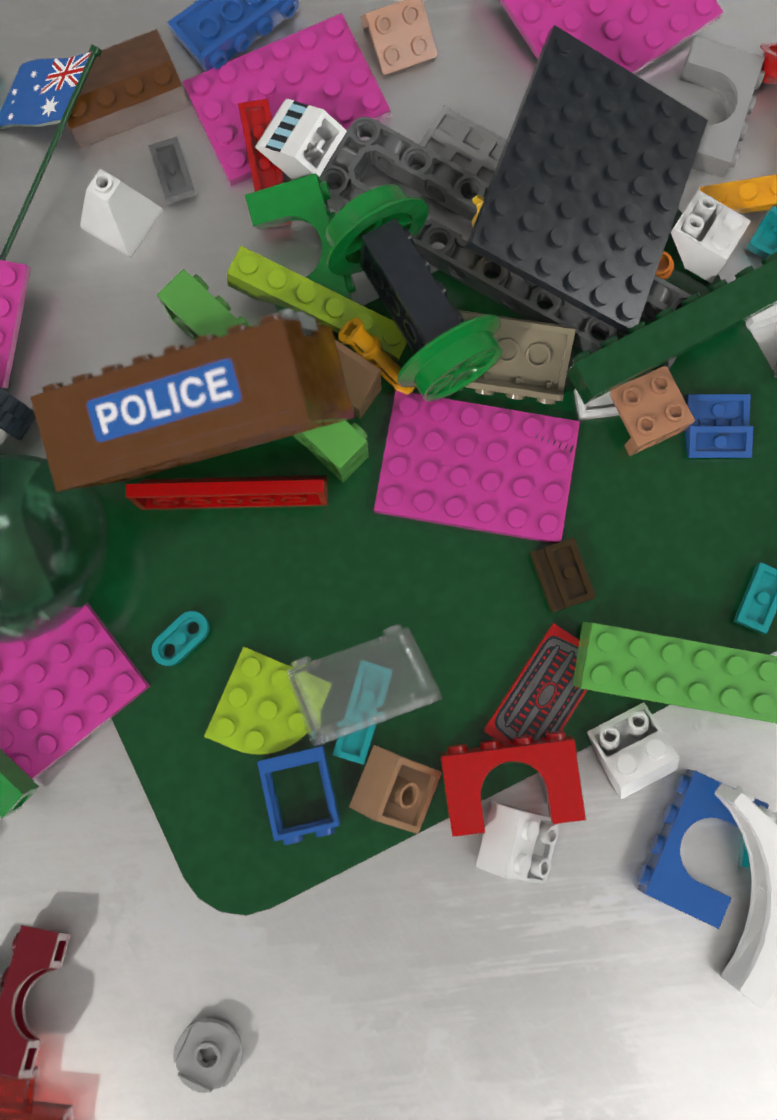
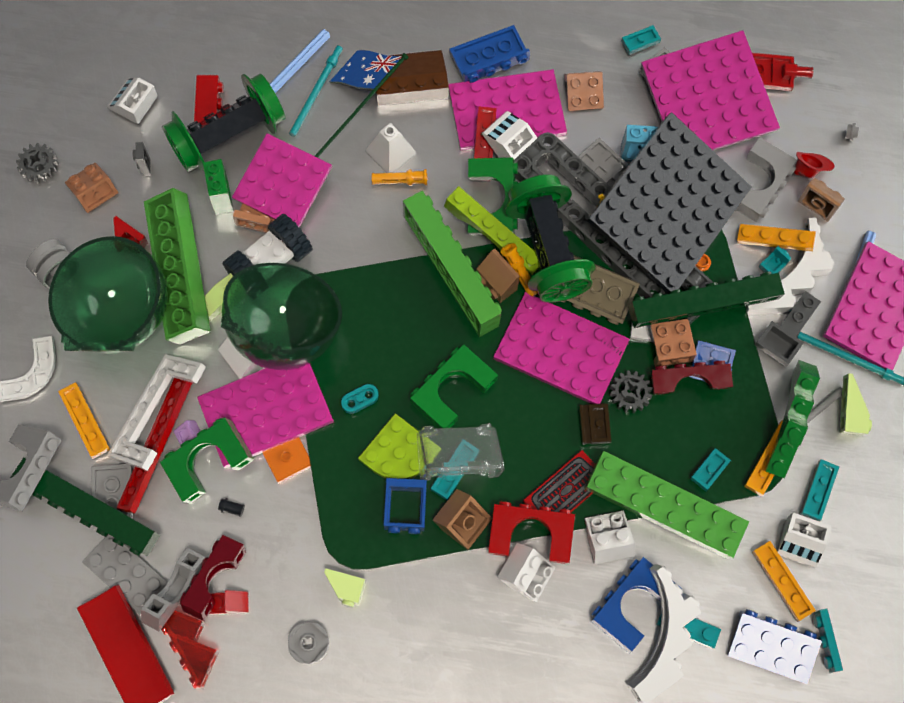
camera: 10 degrees right, 10 degrees down
reddish brown piece [30,309,355,492] -> none
red arch [126,475,328,510] -> none
dark grey plate [148,137,196,204] -> none
white slope [671,190,751,283] -> none
none -> slope [209,590,249,615]
none -> black pin [218,498,245,517]
none -> orange plate [262,437,311,484]
none -> yellowish green slope [324,569,366,607]
none -> light orange pin [372,169,427,186]
none -> green arch [410,345,498,434]
none -> dark grey gear [610,371,653,413]
none -> medium azure window [620,125,658,162]
none -> dark red arch [651,361,733,395]

